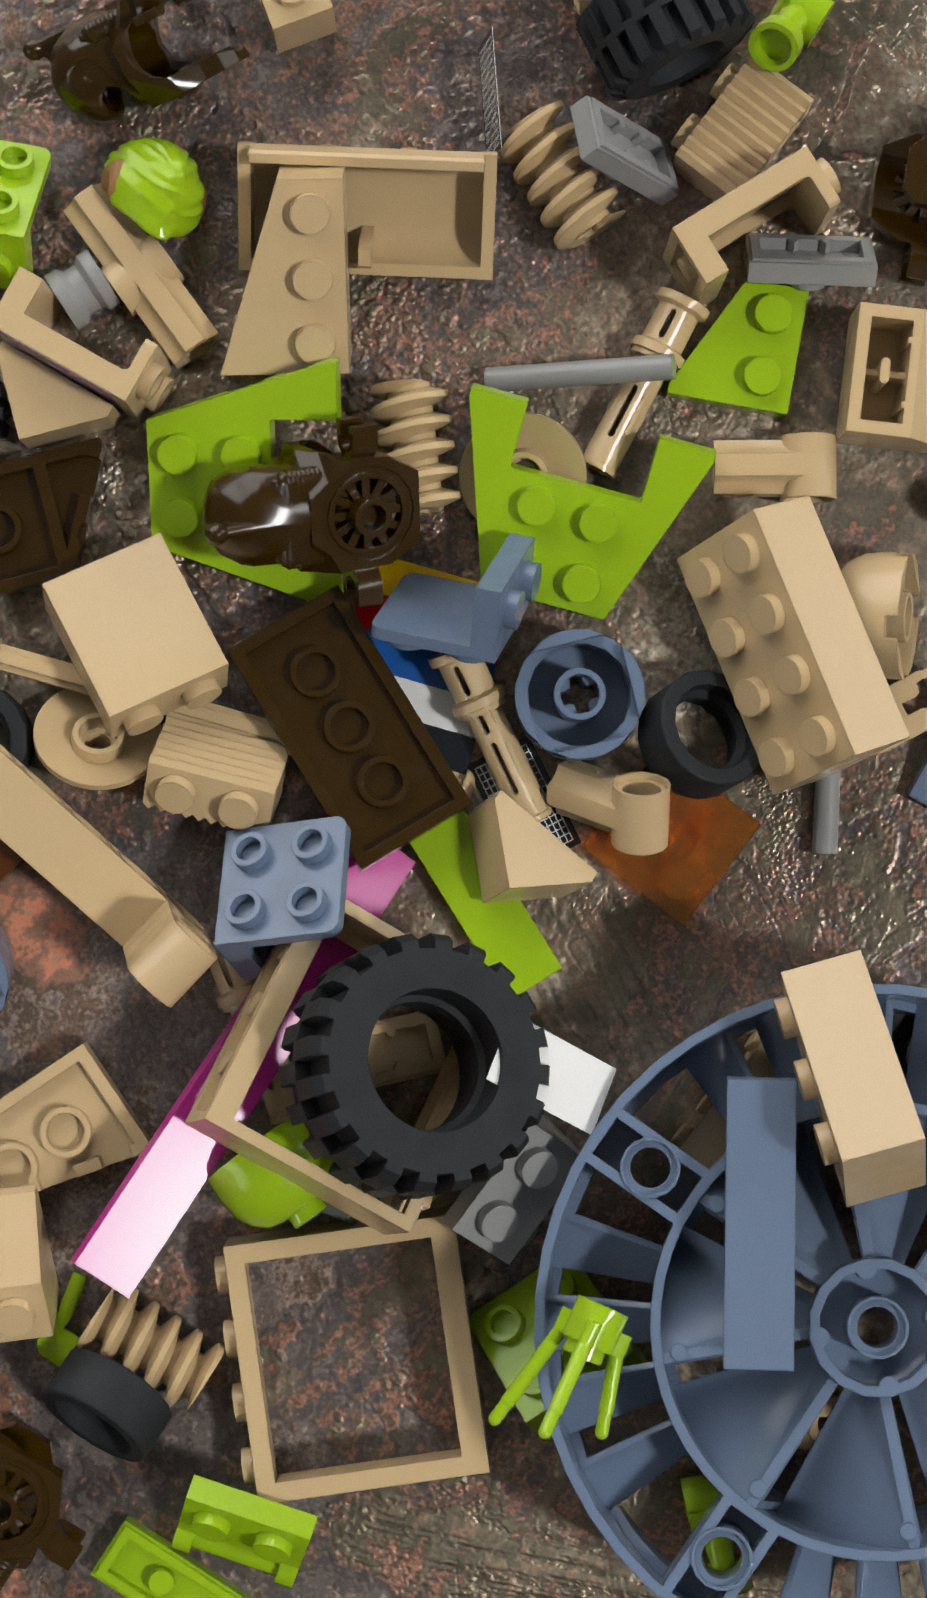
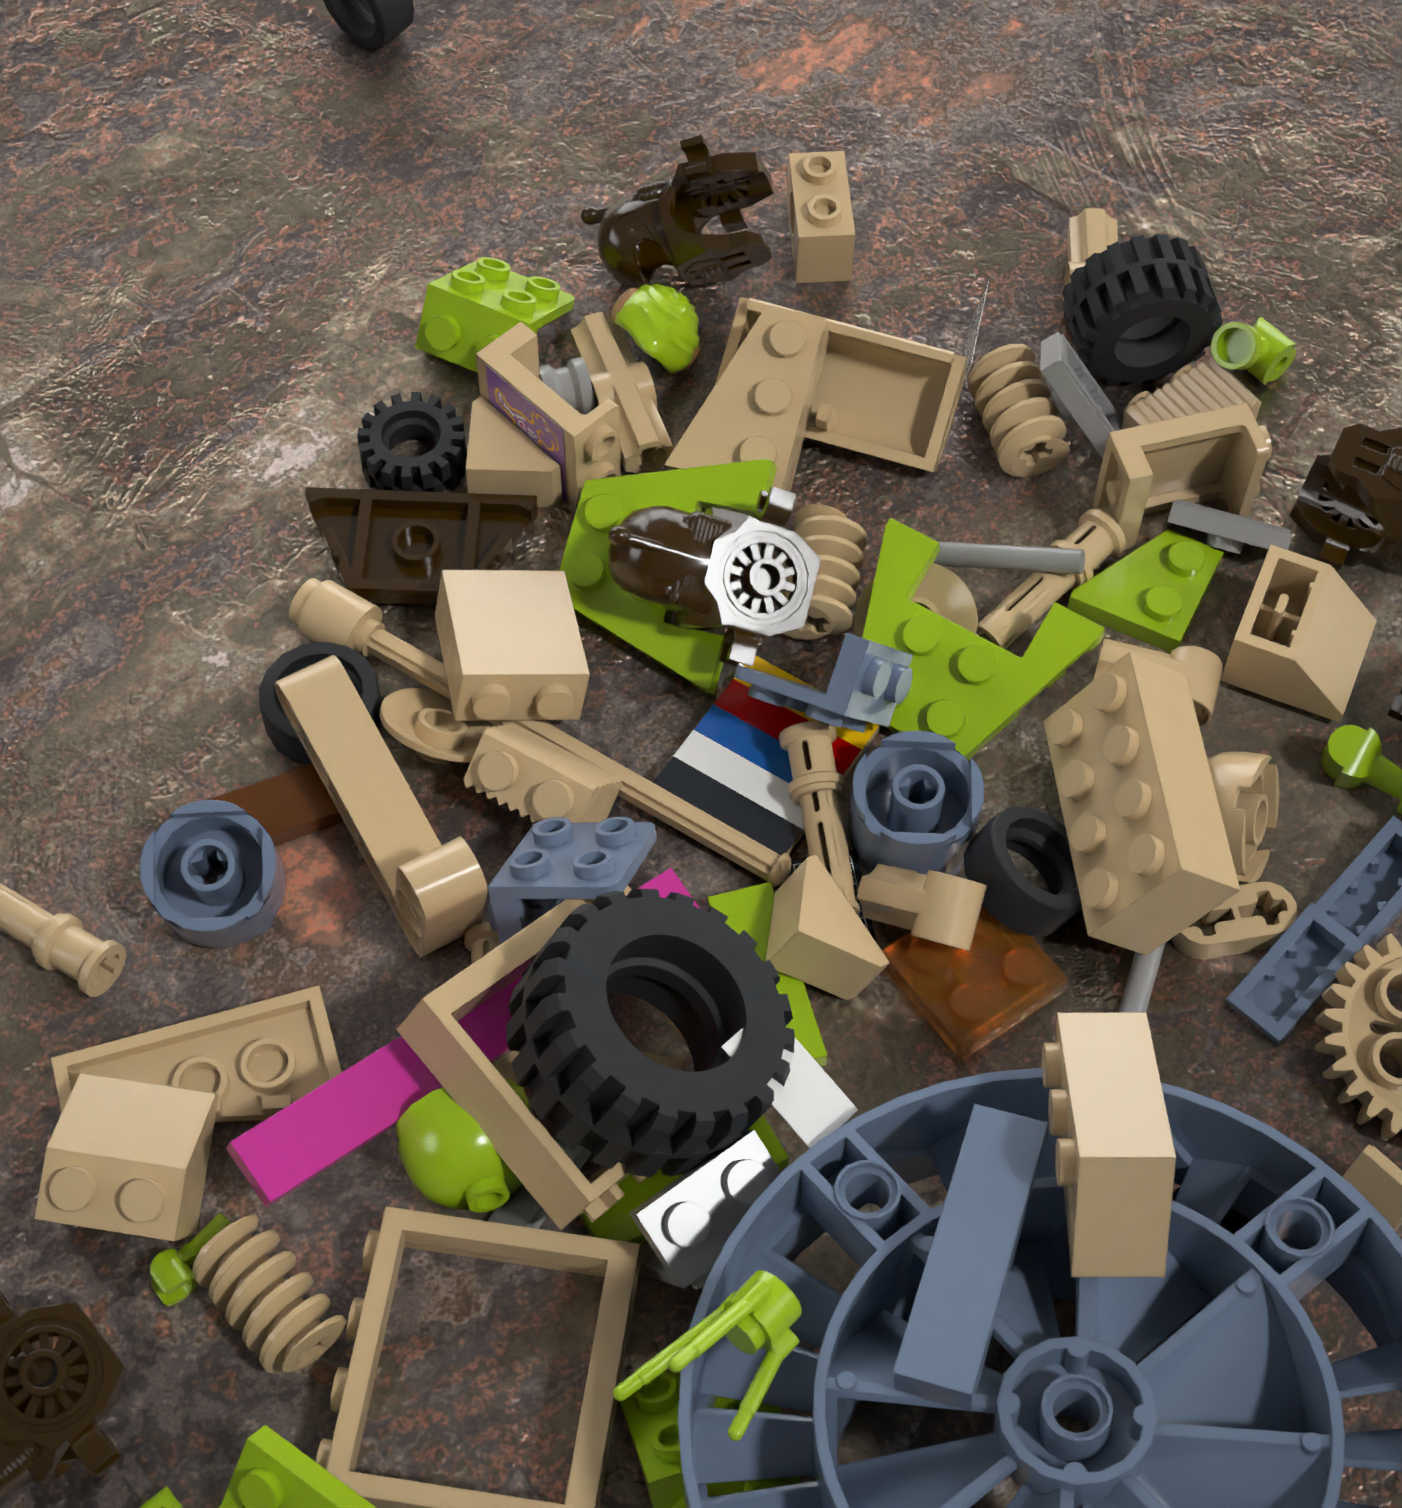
camera: 15 degrees right, 30 degrees down
black tyre [42,1349,172,1462] -> none
dark brown plate [227,585,472,872] -> none

